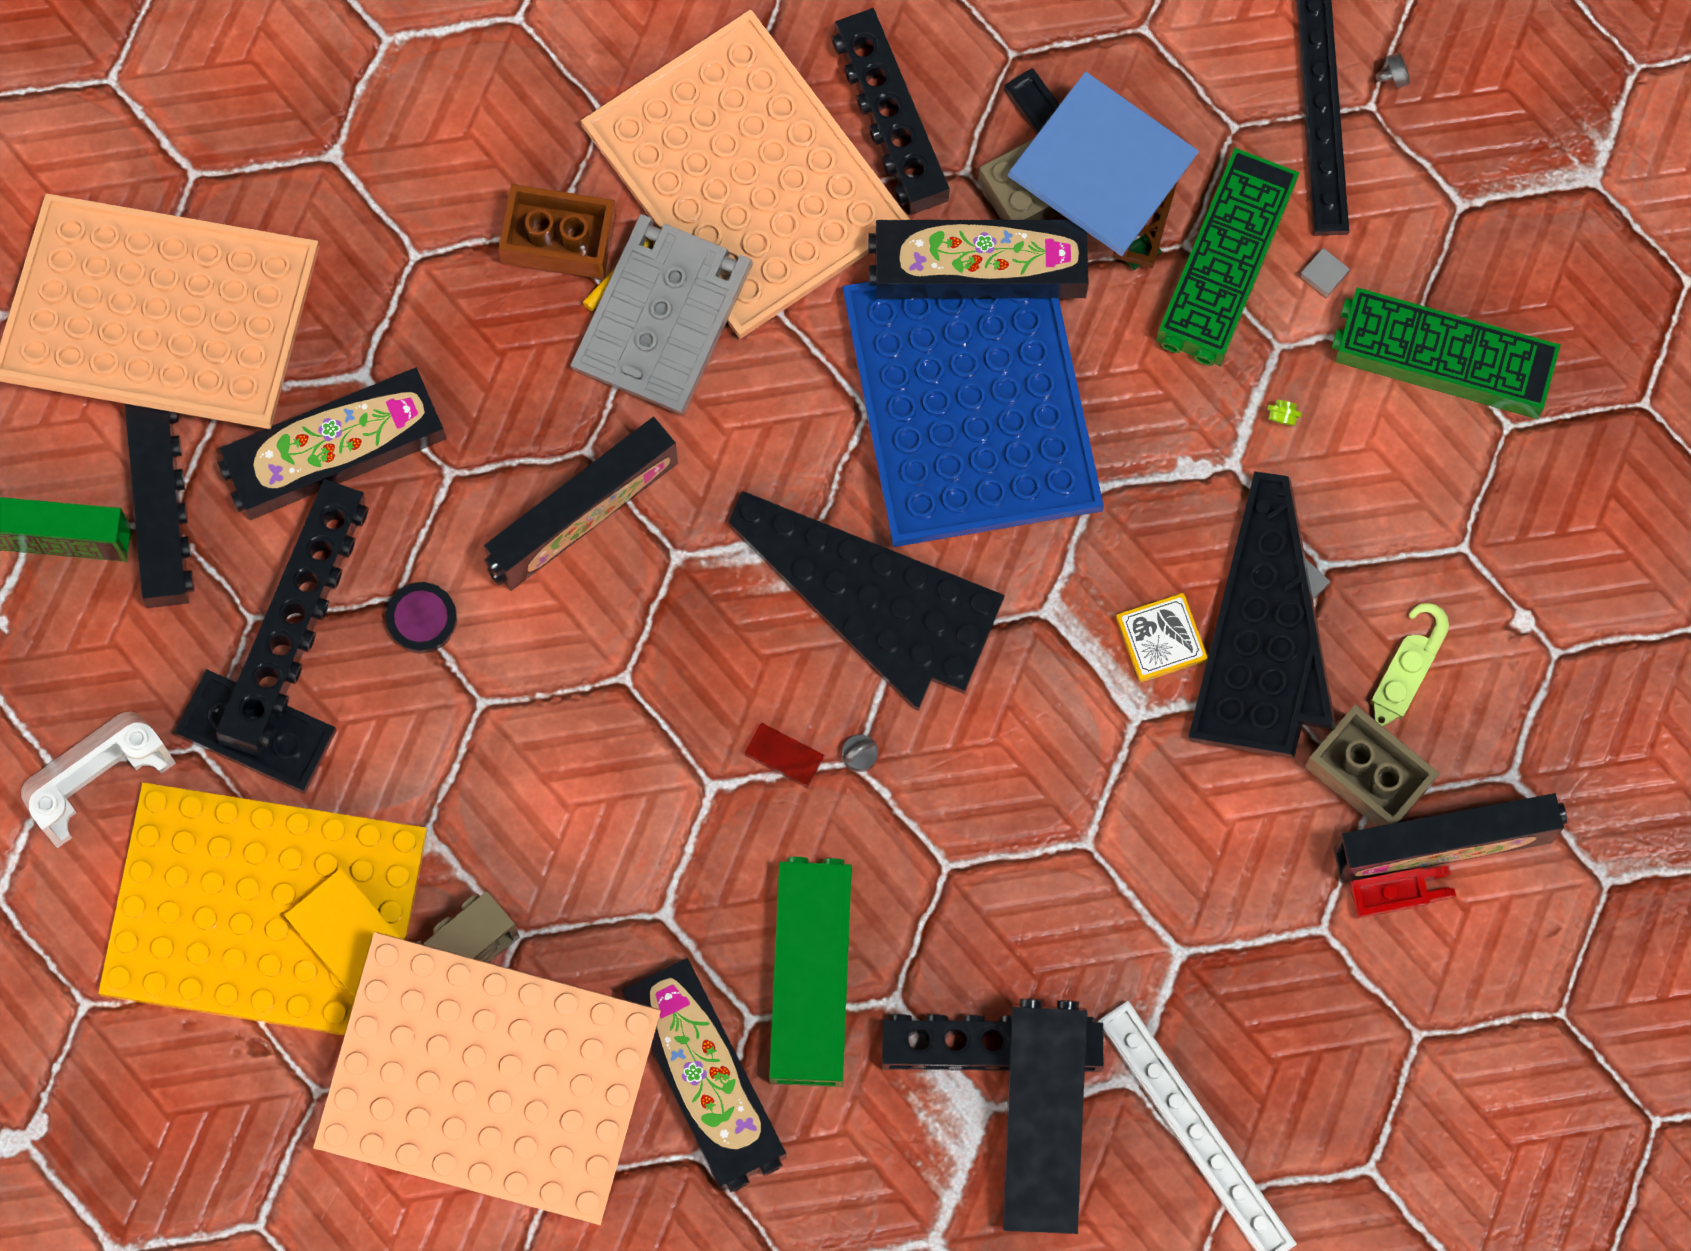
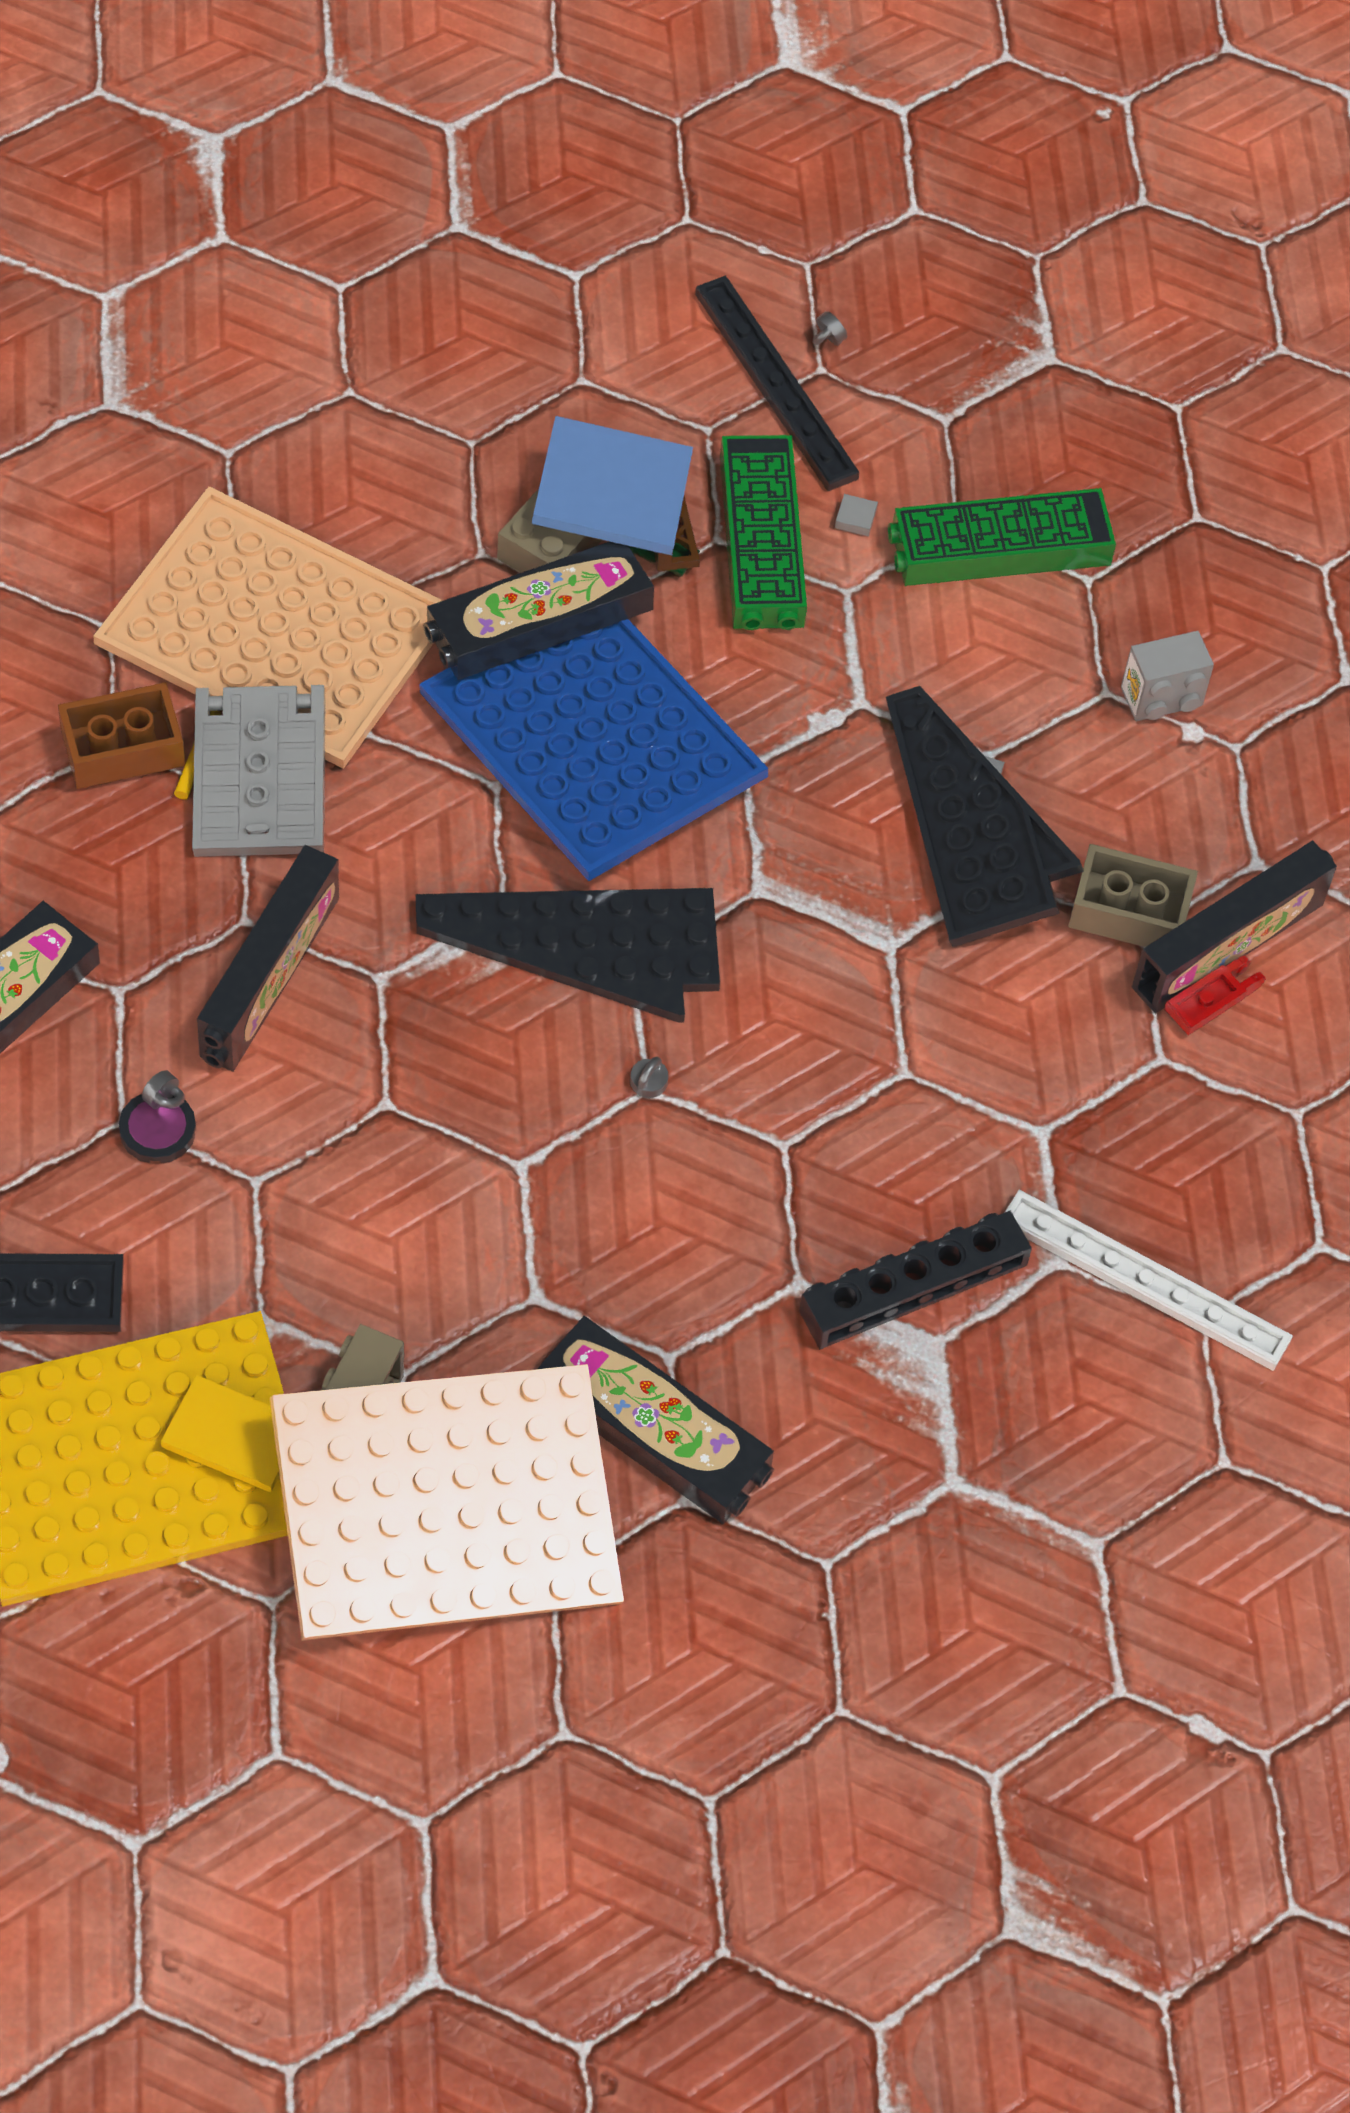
camera: 30 degrees left, 15 degrees down
black brick [216,479,369,757] -> none
clear red tile [744,722,825,789] -> none
green brick [769,857,852,1087] -> none
black brick [831,8,950,215] -> none
black brick [1002,998,1087,1234] -> none
black tile [1004,68,1060,135] -> none
tile [1116,593,1208,683] -> none
lime plate [1267,400,1302,426] -> none
yellowish green plate [1370,603,1449,727] -> none
none -> flat silver tile [142,1070,185,1109]
none -> light grey brick [1121,630,1214,722]

